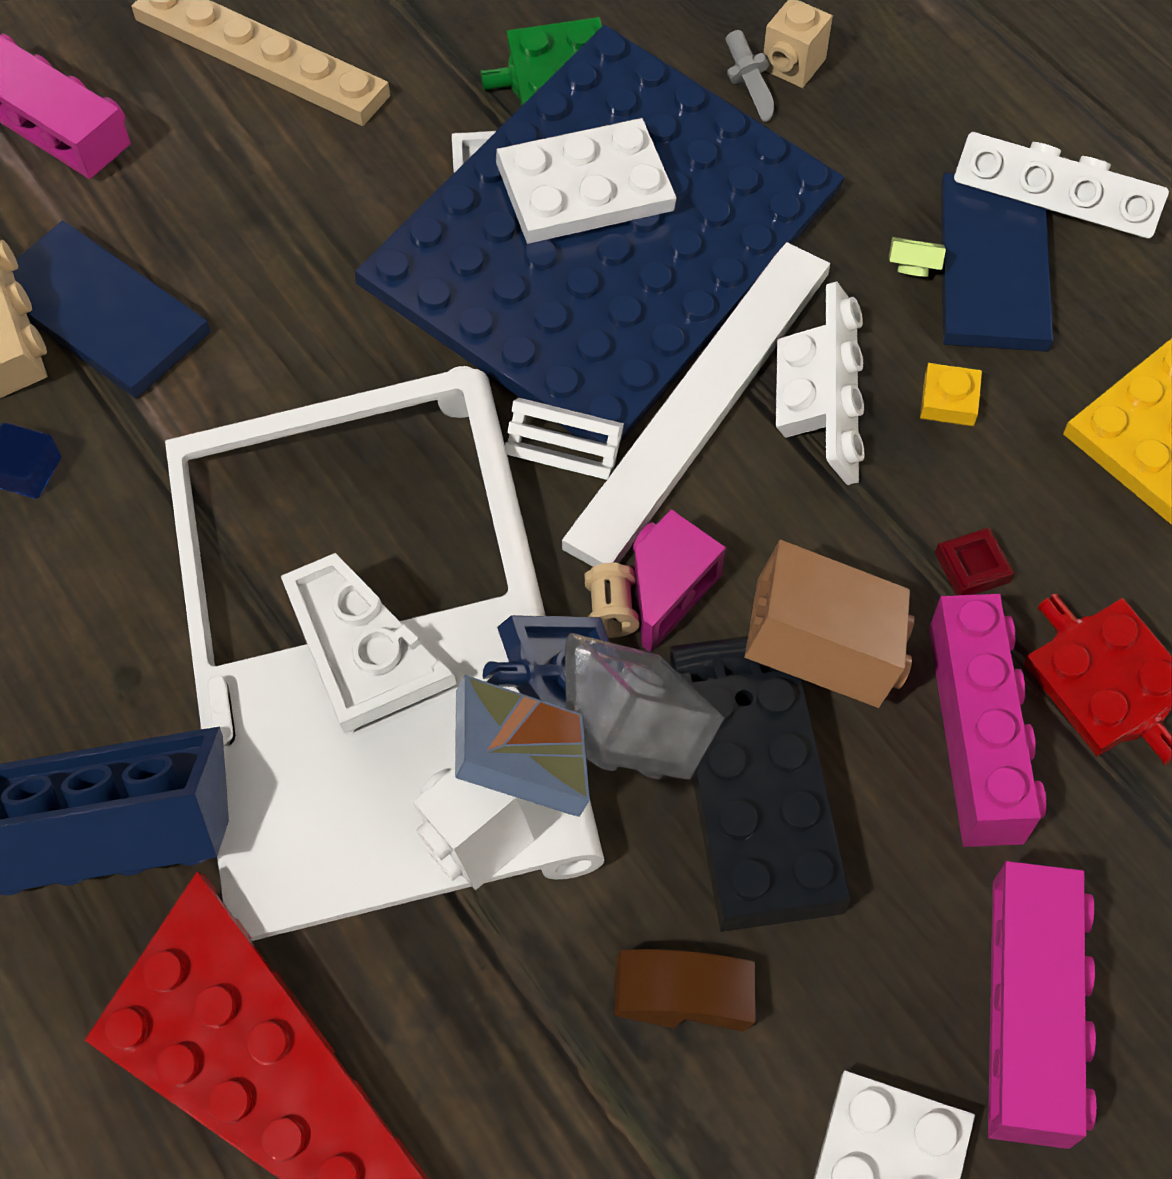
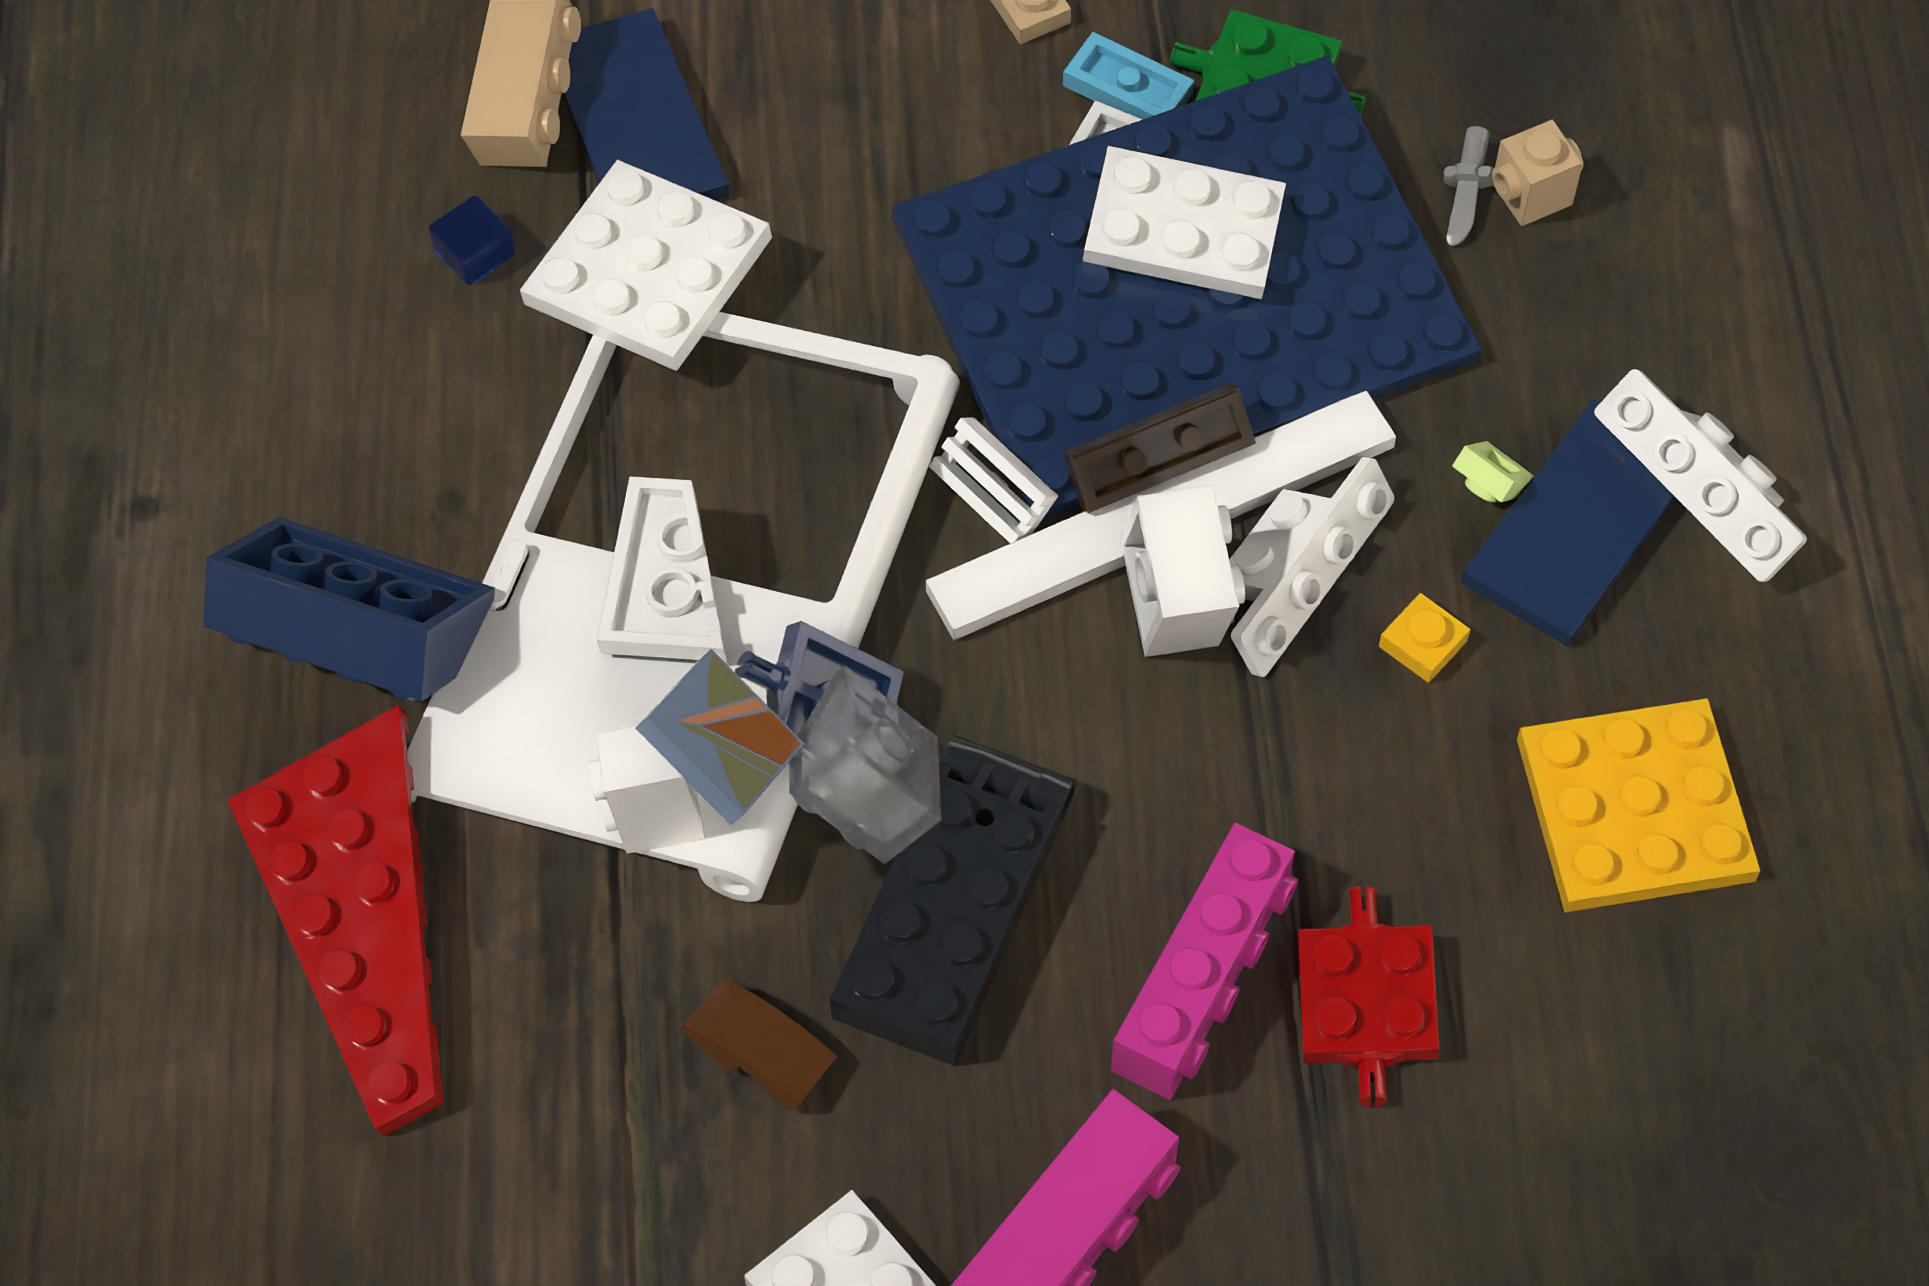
camera: 30 degrees right, 0 degrees up
tan bush [584,563,639,638] -> none
dark pink slope [633,509,726,653] -> none
medium nougat brick [744,540,914,708] -> none
dark red tile [935,527,1014,596] -> none
none -> white plate [520,160,772,371]
none -> medium azure plate [1063,32,1194,119]
none -> dark brown tile [1063,383,1256,513]
none -> white brick [1120,485,1245,657]

